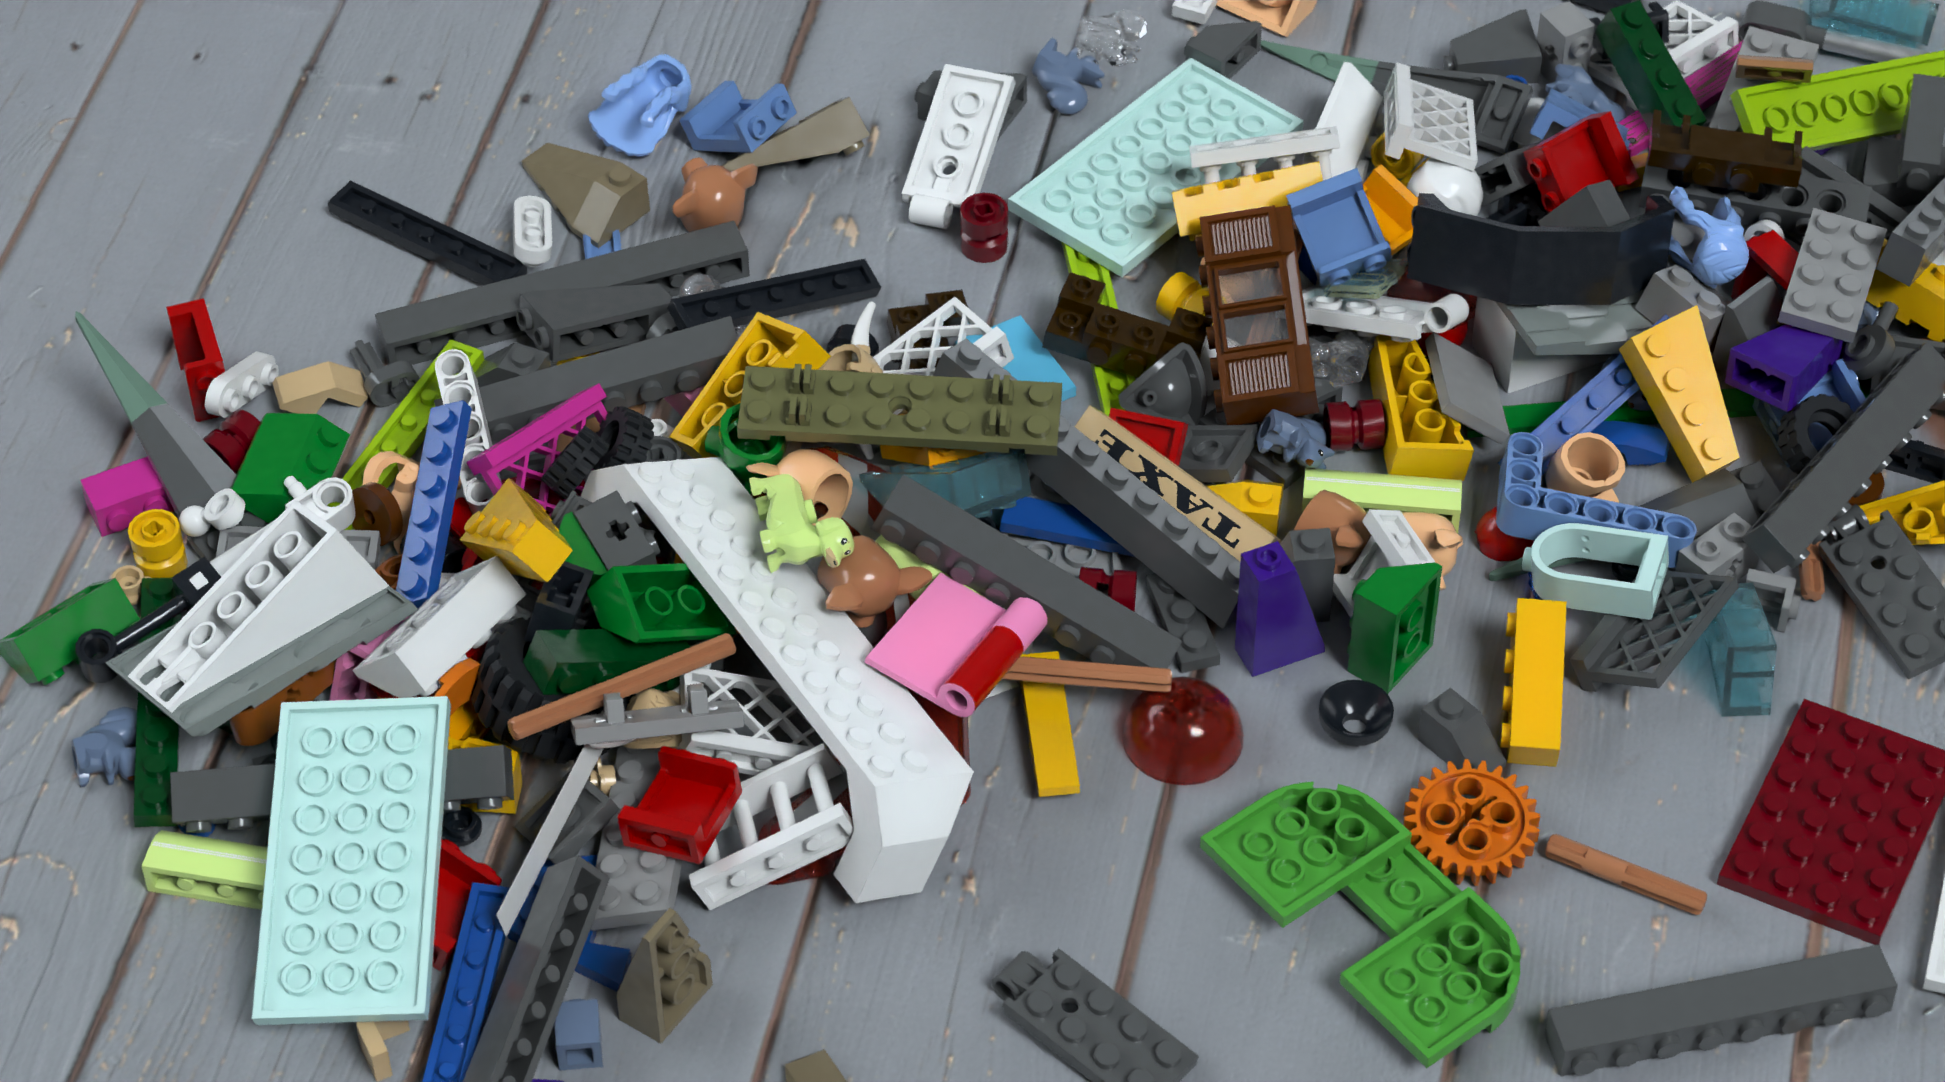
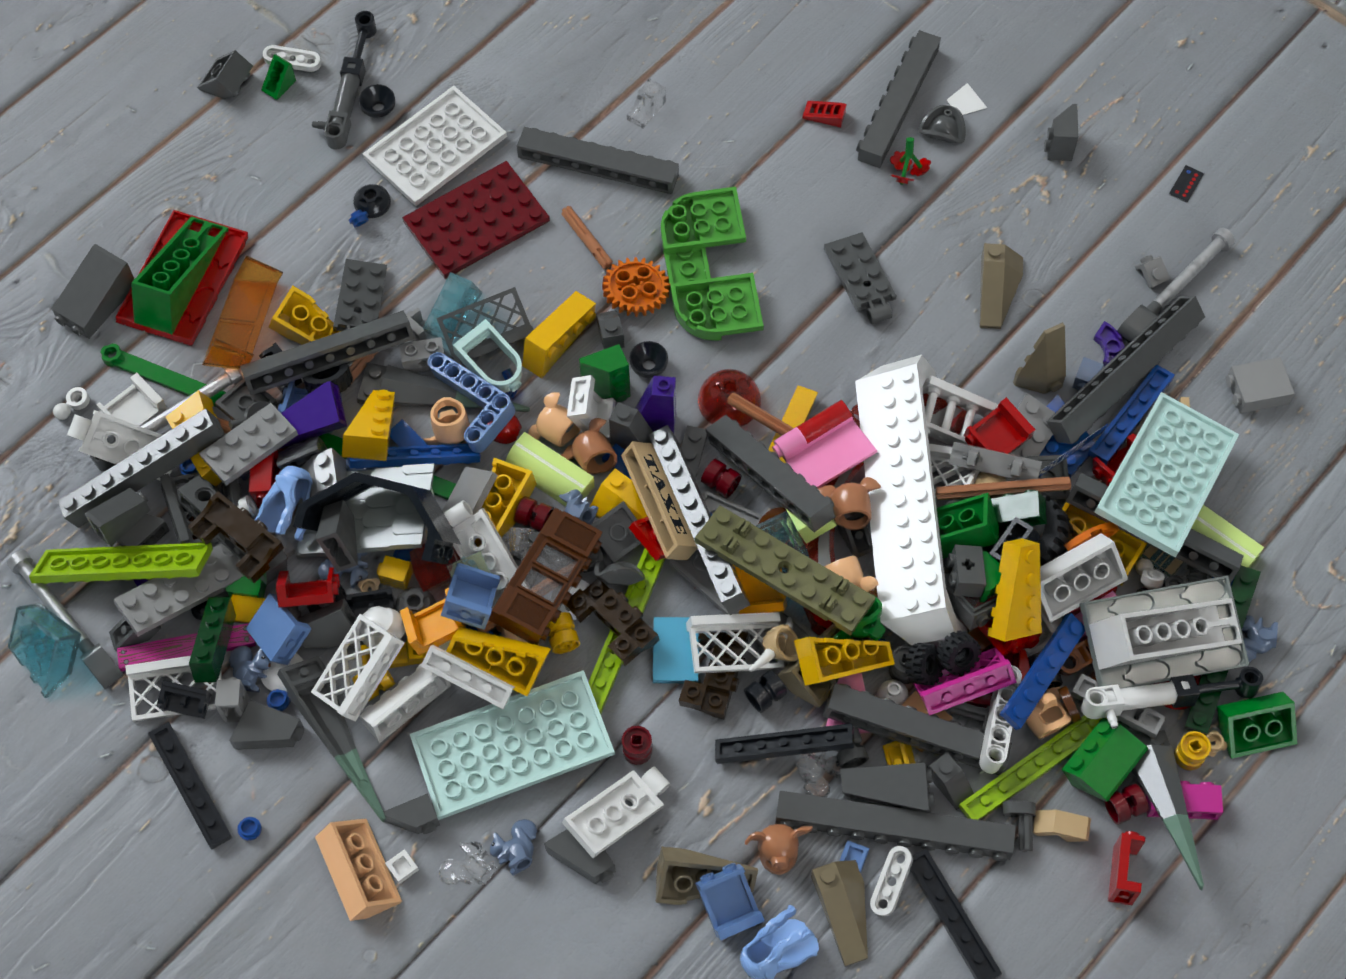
camera: 150 degrees left, 15 degrees up
white plate [179,488,245,537] -> none
white plate [205,351,279,418] -> none
yellowish green animal [749,474,854,573] -> none
slope [1735,55,1813,83] -> none

